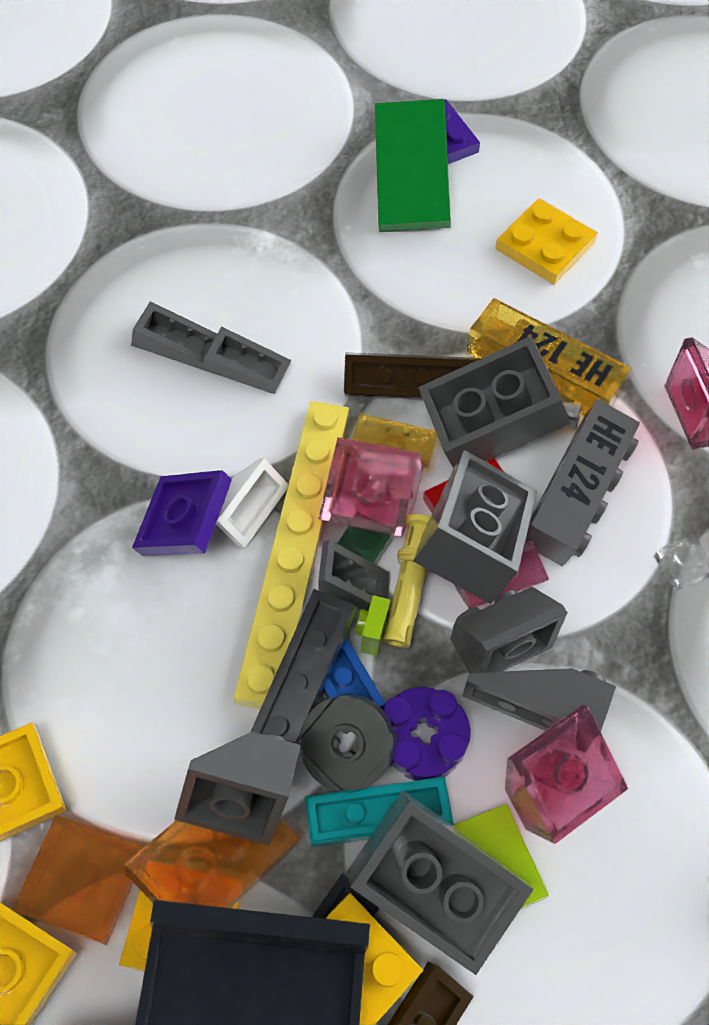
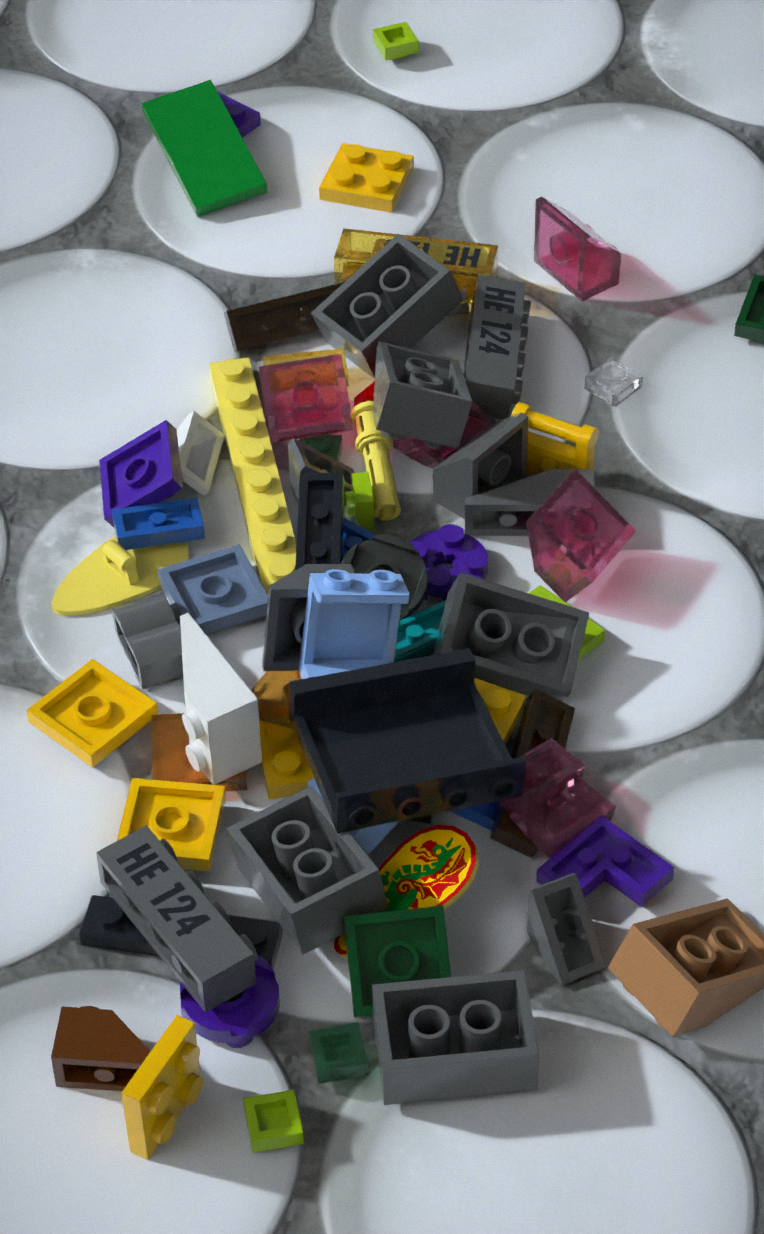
camera: 20 degrees left, 15 degrees down
dark grey slope [131,301,291,394] -> none
none -> light yellow shield [52,536,189,616]
none -> blue plate [112,497,205,550]
none -> dark grey brick [112,593,183,689]
none -> sand blue plate [158,544,268,635]
none -> white slope [180,613,262,785]
none -> light blue panel [299,569,410,679]
none -> lime plate [373,22,419,61]
none -> yellow plate [511,402,599,476]

